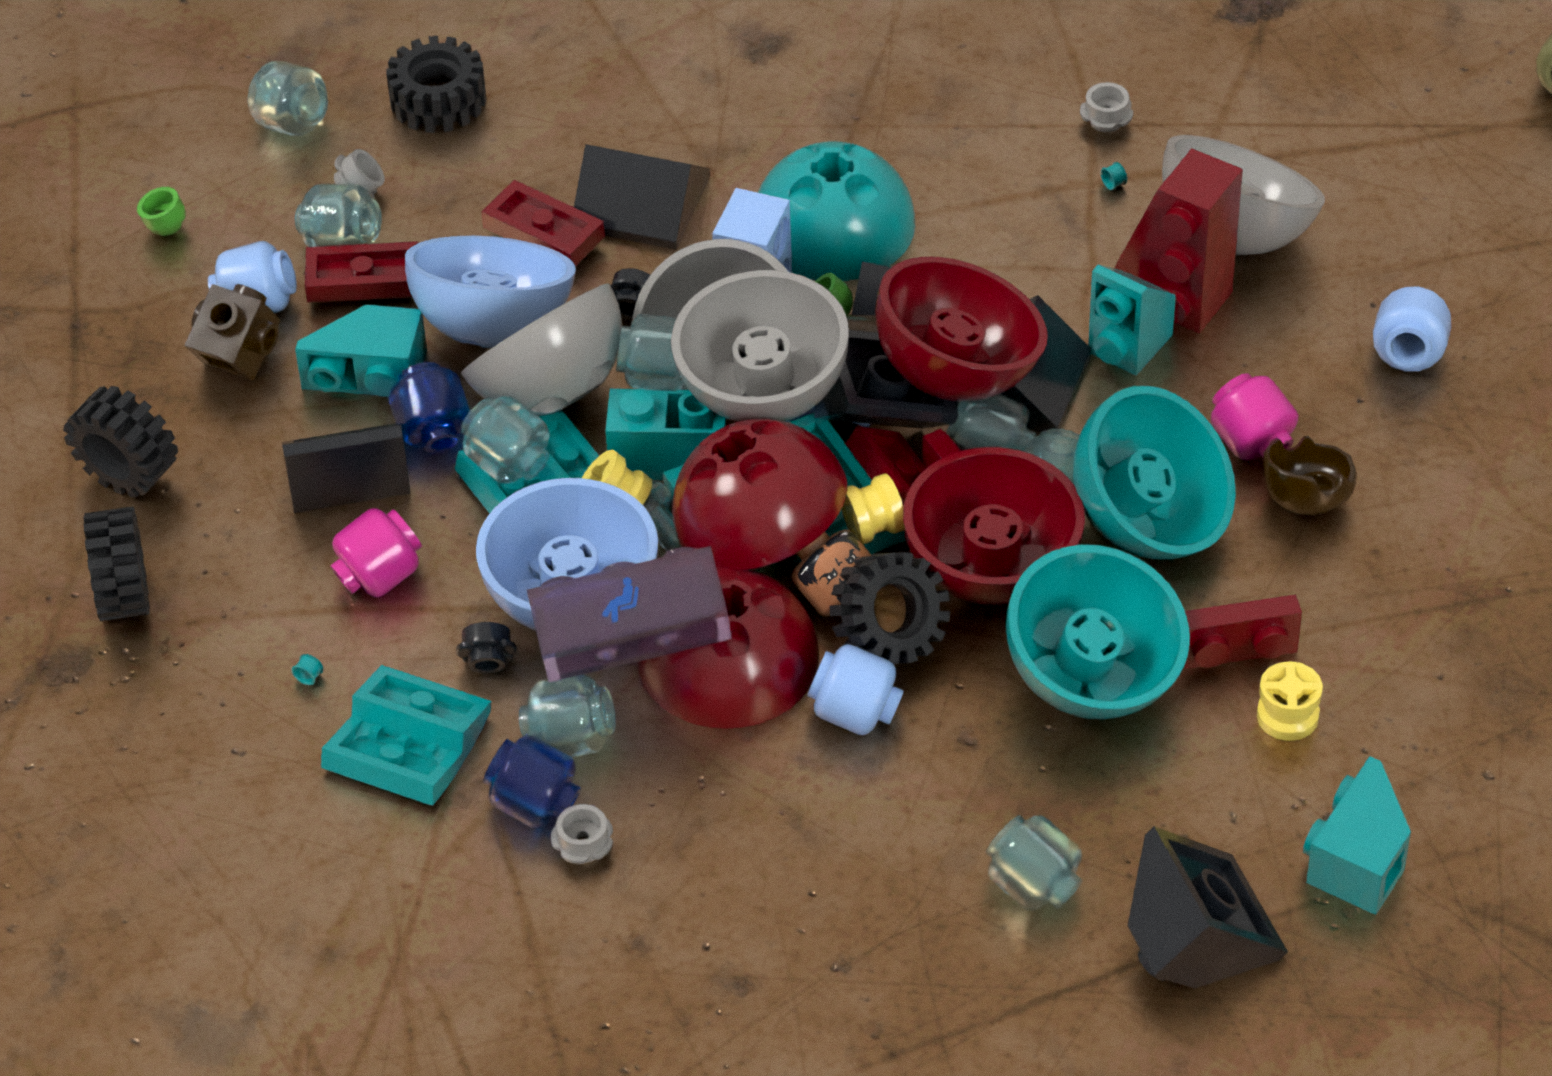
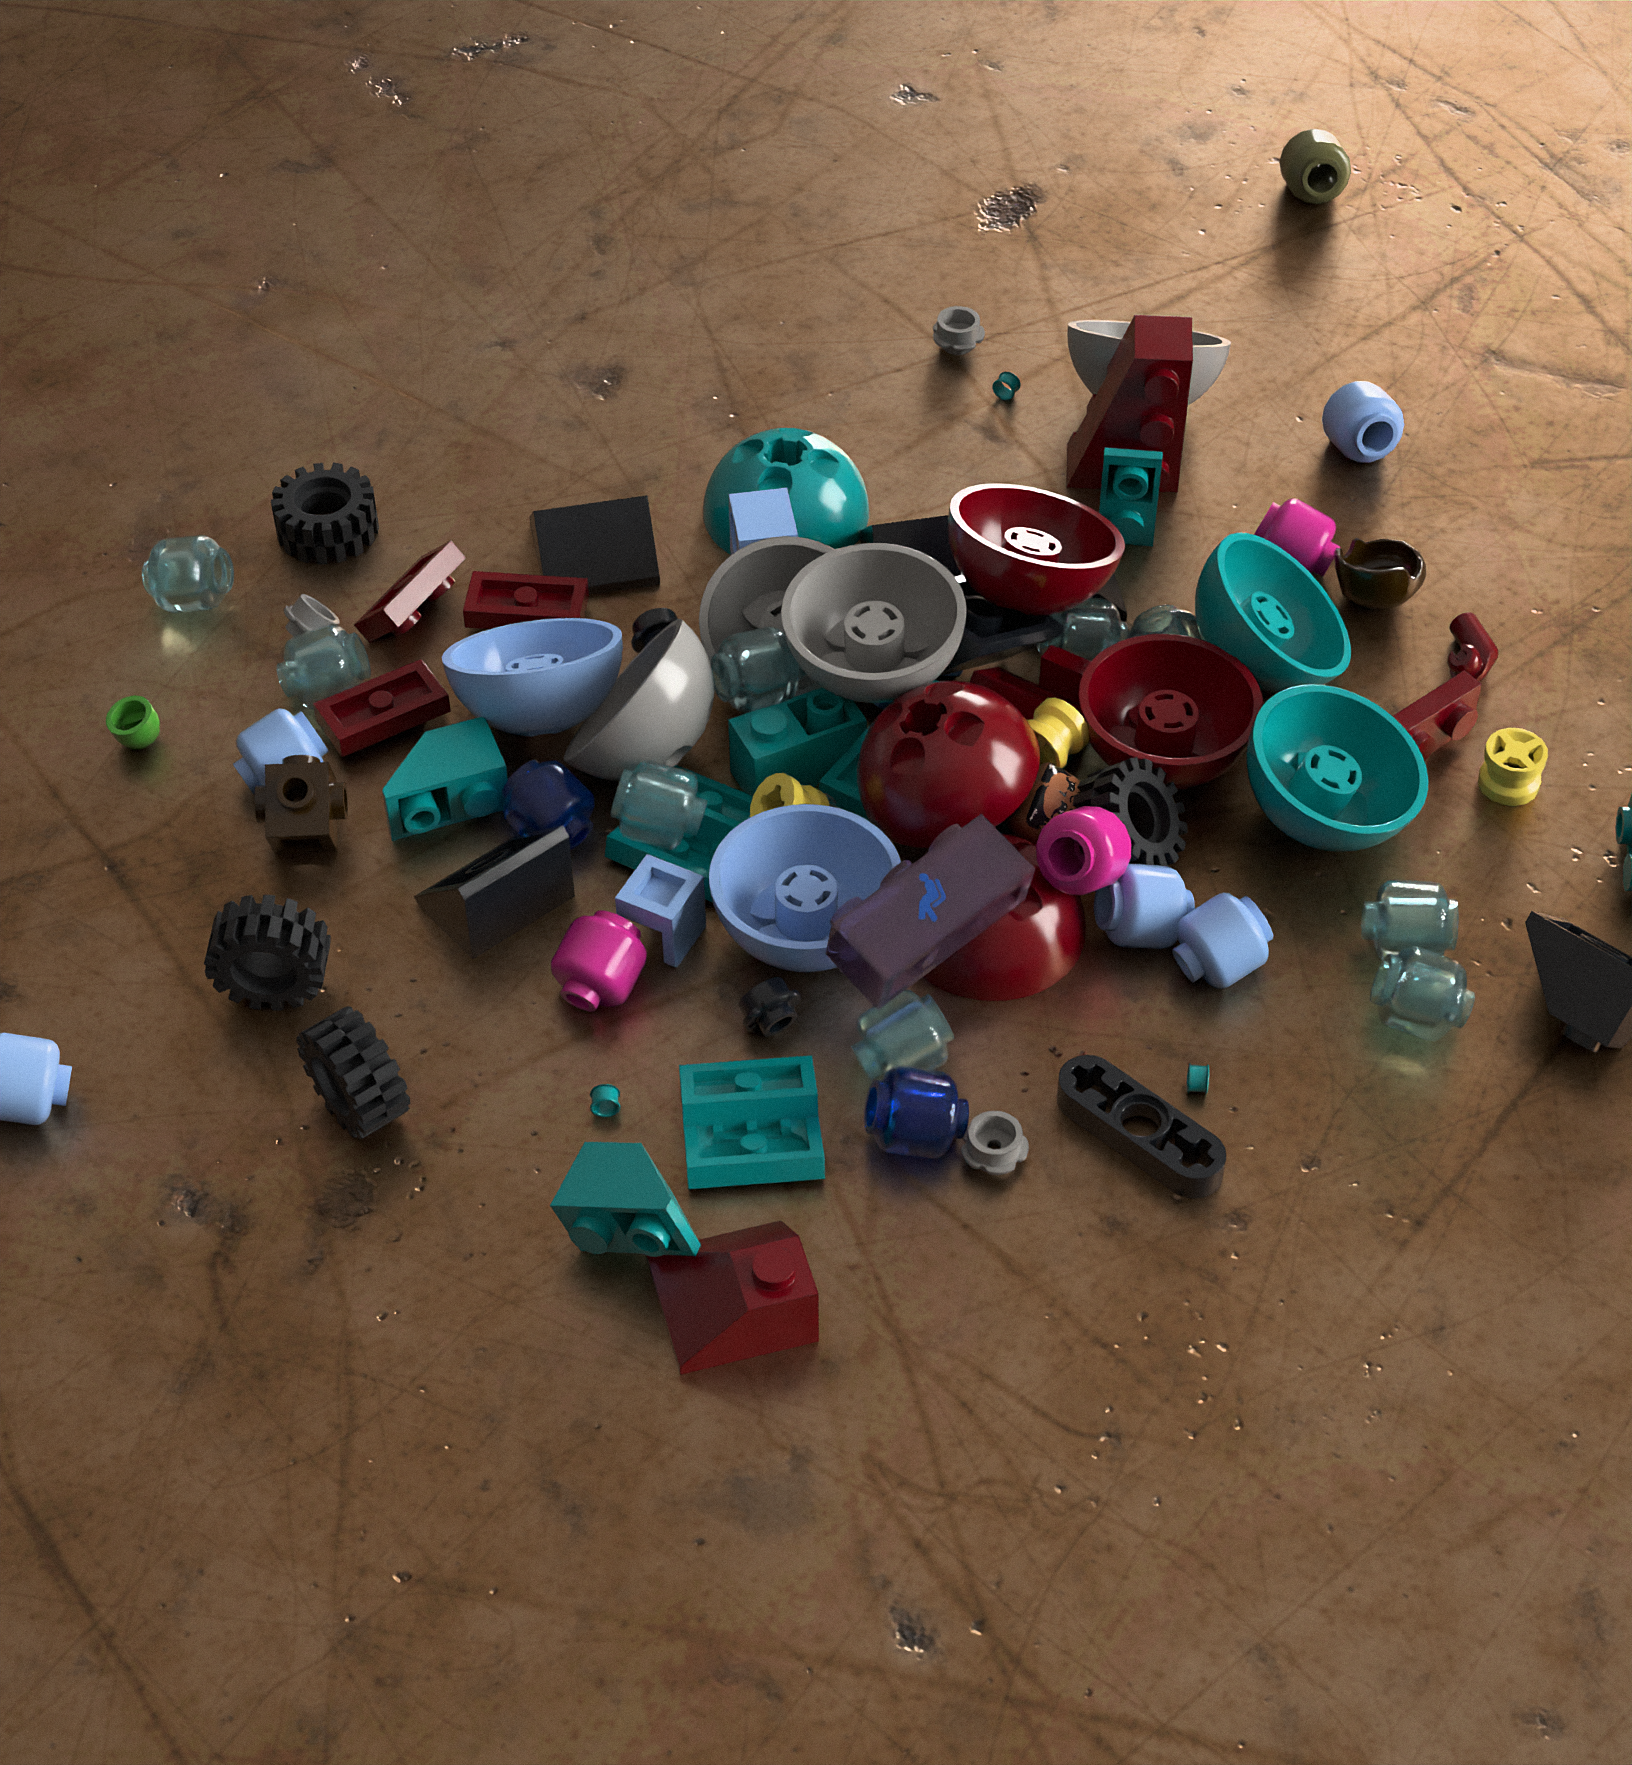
camera: 30 degrees left, 0 degrees up
none -> plate [354,540,466,642]
none -> teal slope [550,1142,701,1257]
none -> light blue panel [615,854,706,968]
none -> dark red slope [646,1220,819,1375]
none -> dark pink head [1036,806,1131,895]
none -> black beam [1057,1055,1226,1199]
none -> light blue head [1172,893,1273,989]
none -> teal piece [1187,1063,1209,1095]
none -> clear light blue head [1361,880,1459,965]
none -> dark red arm [1447,612,1499,681]

